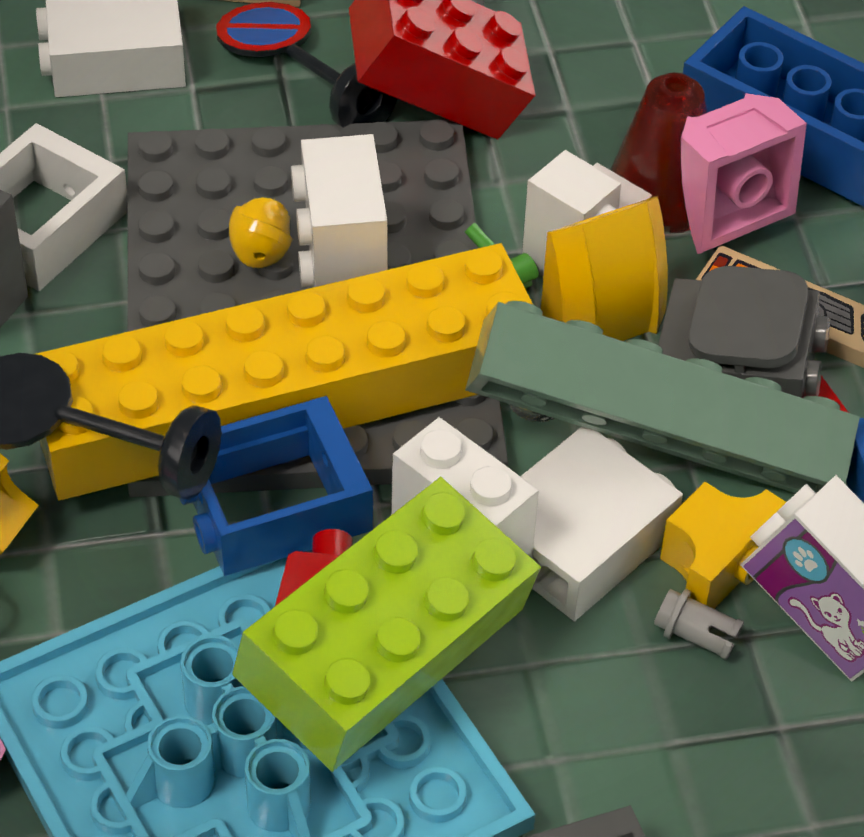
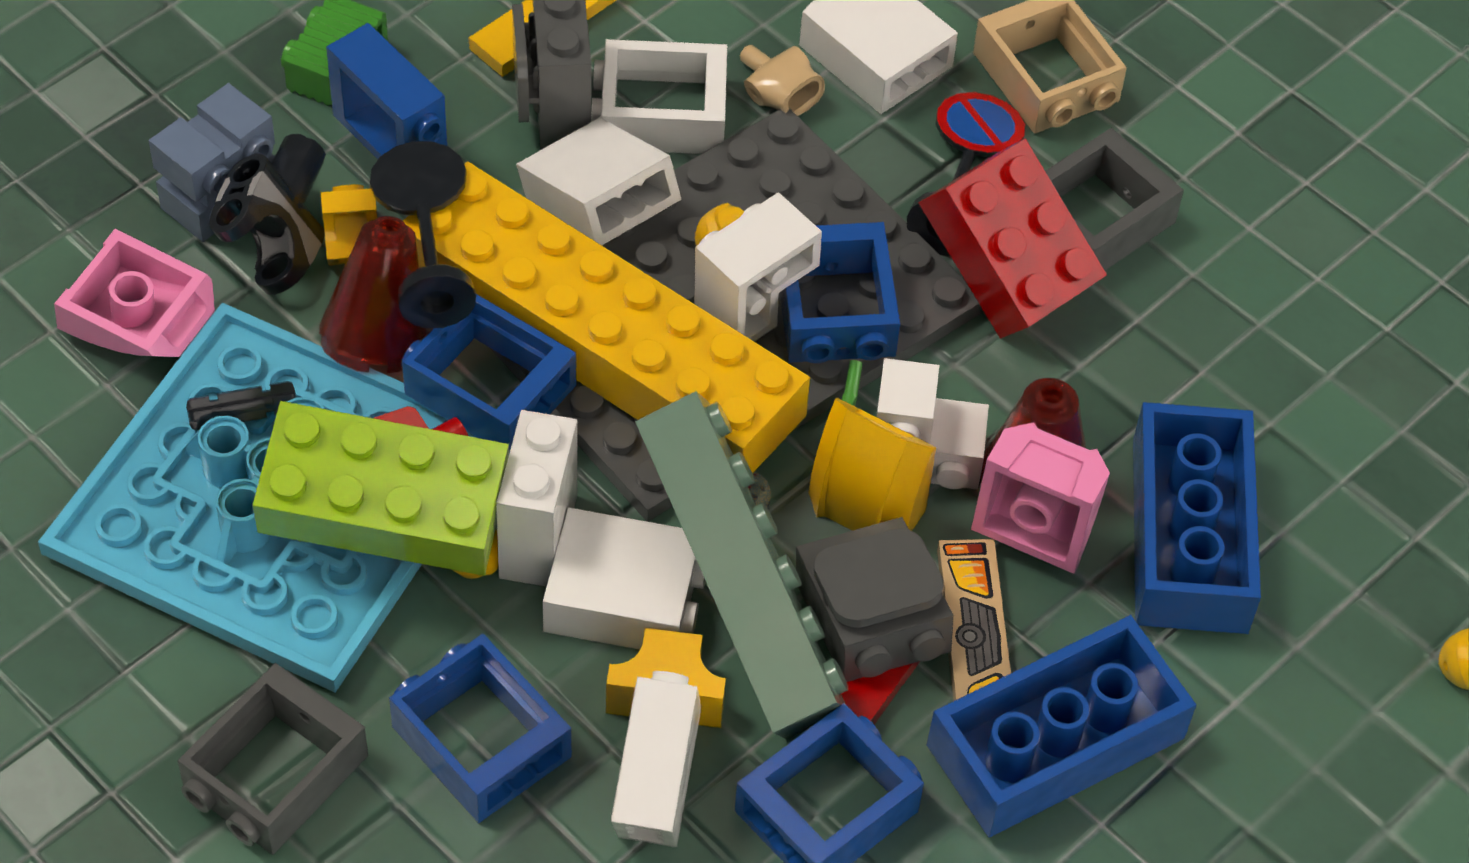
camera: 55 degrees right, 5 degrees up
light grey pin [654,589,744,660] -> none
none -> black axle [186,381,297,431]
none -> clear red cone [319,216,427,373]
none -> blue window [389,634,572,823]
none -> white brick [516,118,682,245]
none -> tan piece [740,45,825,116]
none -> blue window [779,222,900,363]

